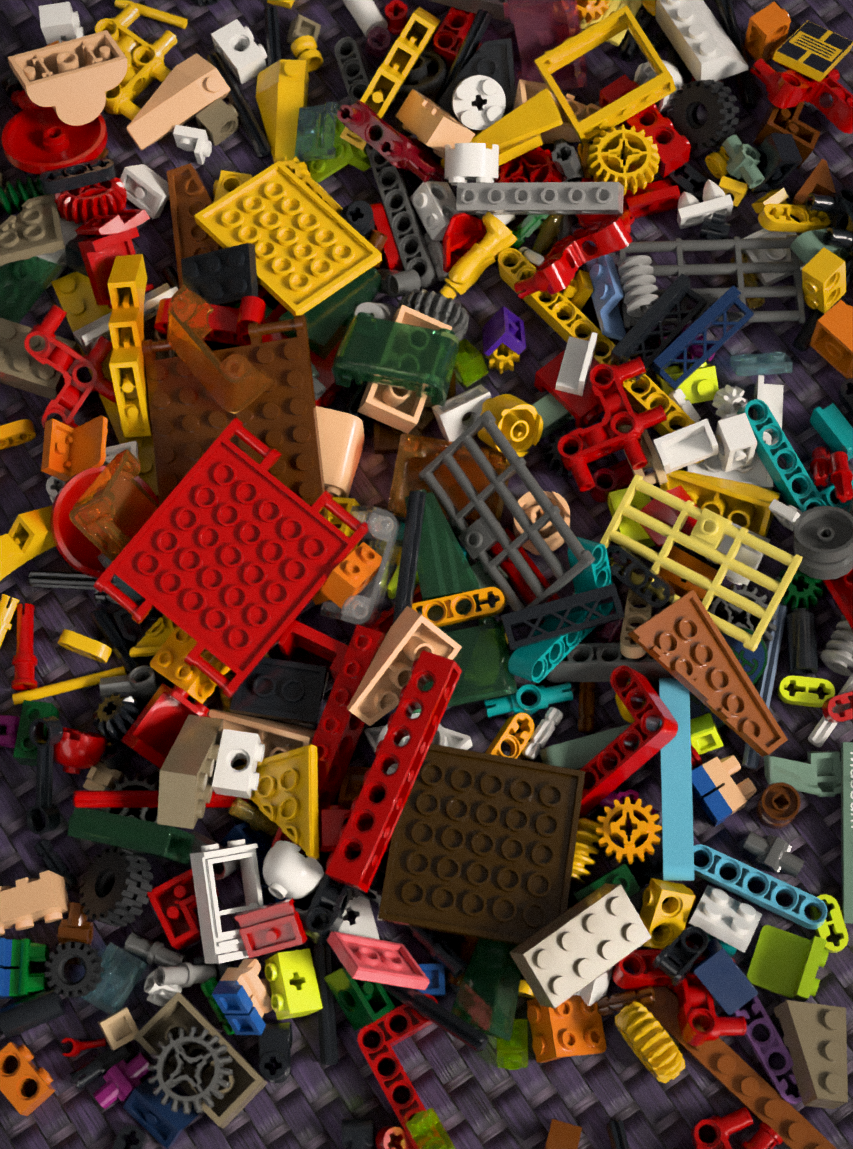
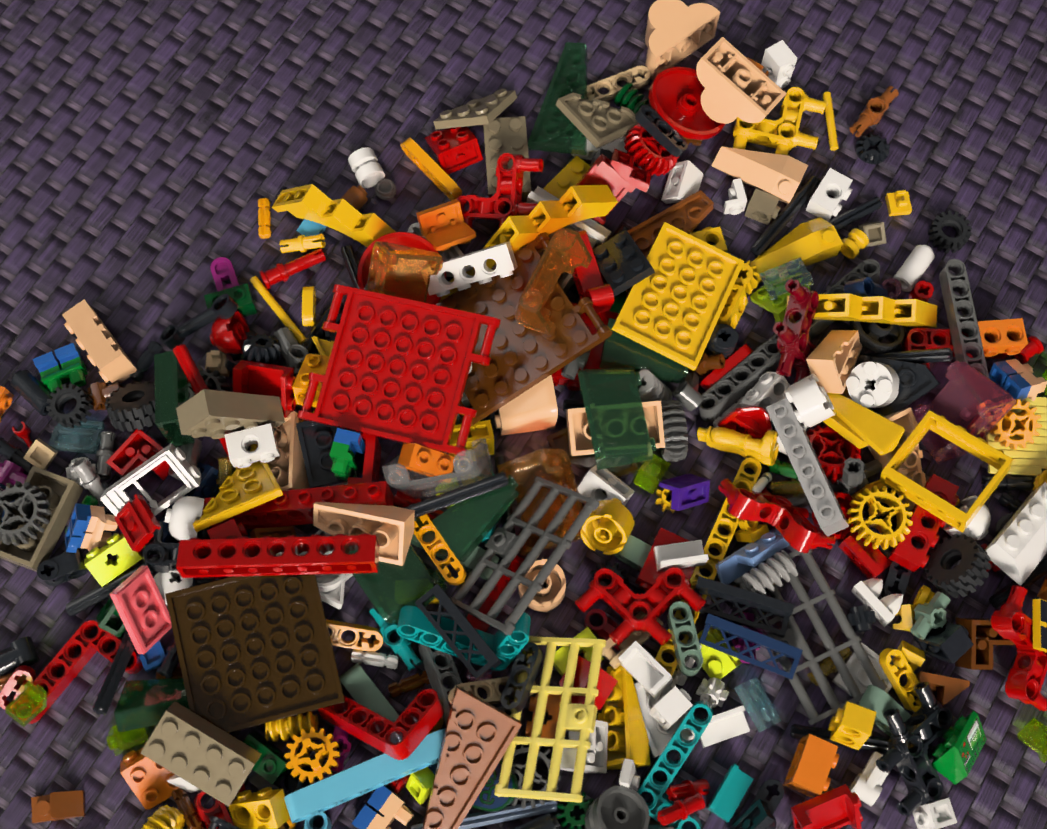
camera: 60 degrees right, 0 degrees up
none -> green hips [329,428,365,481]
none -> white brick [421,241,518,297]
none -> sand green beam [667,601,703,676]
none -> dark blue piece [844,277,888,298]

